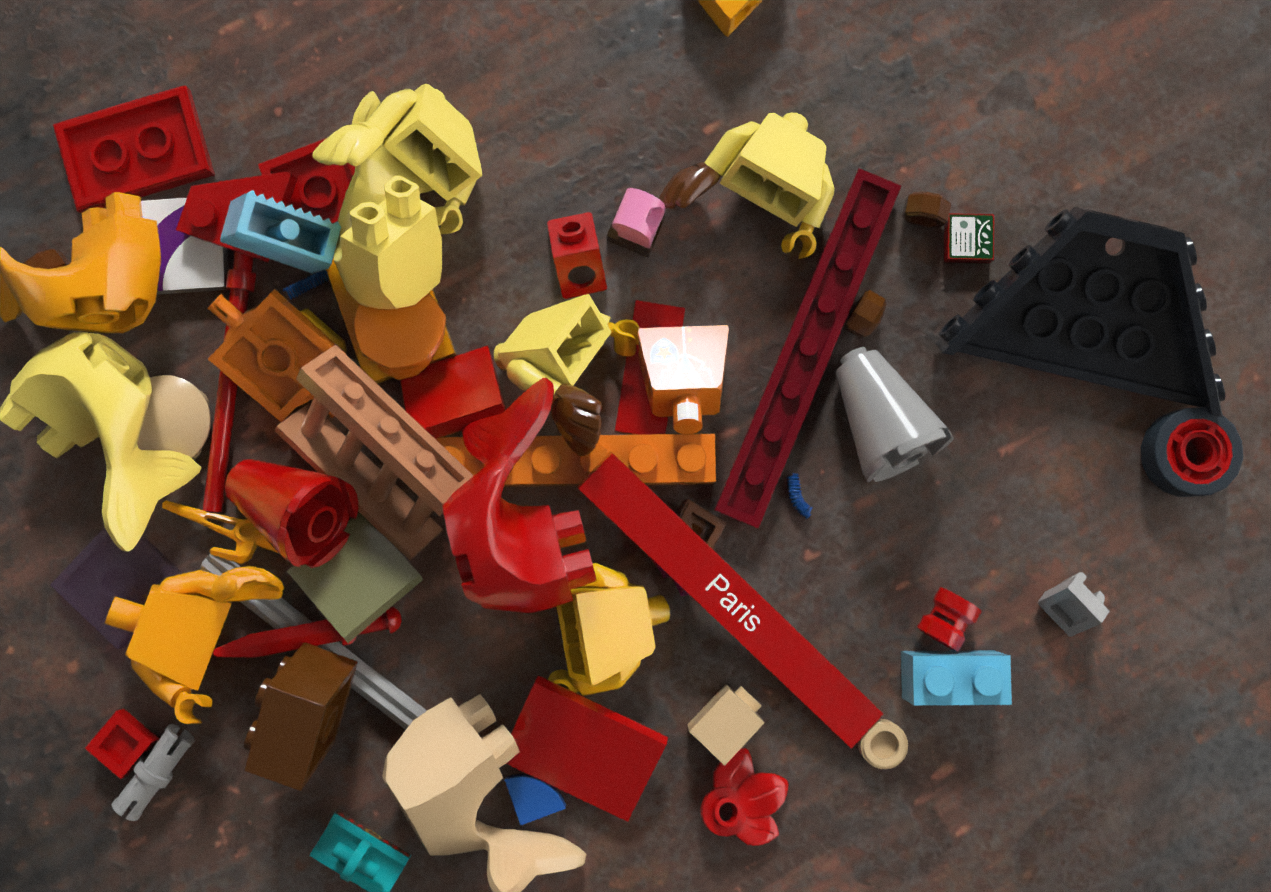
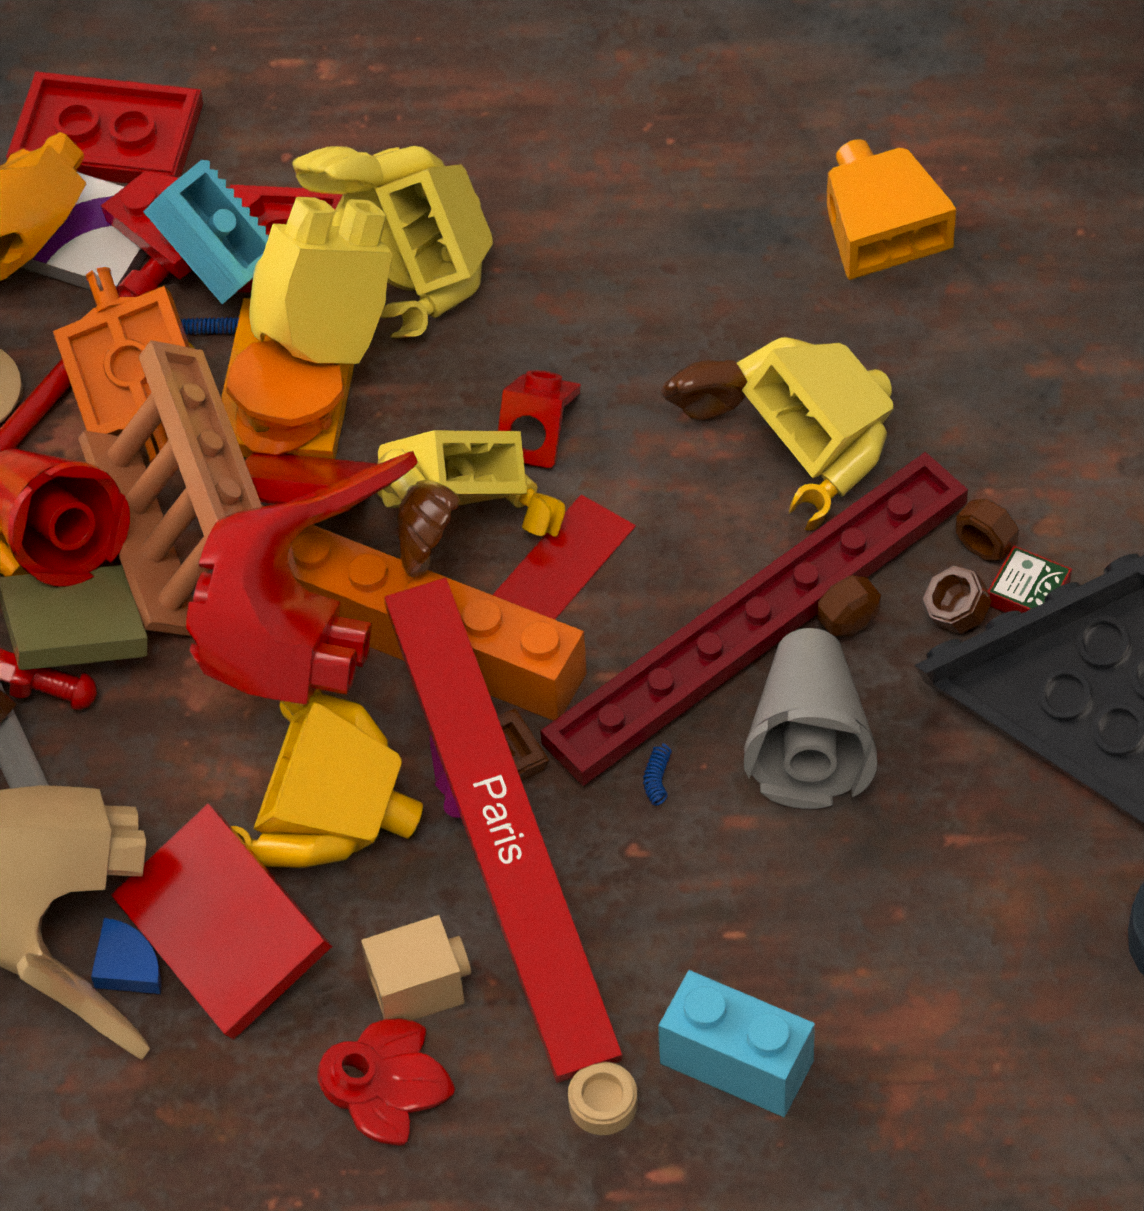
camera: 30 degrees right, 30 degrees down
bright pink leg [606,188,666,258] -> none
torso [638,325,729,435] -> none
red wheel [916,587,982,652] -> none
light grey tile [1037,572,1110,637] -> none
none -> reddish brown tile [923,566,992,634]

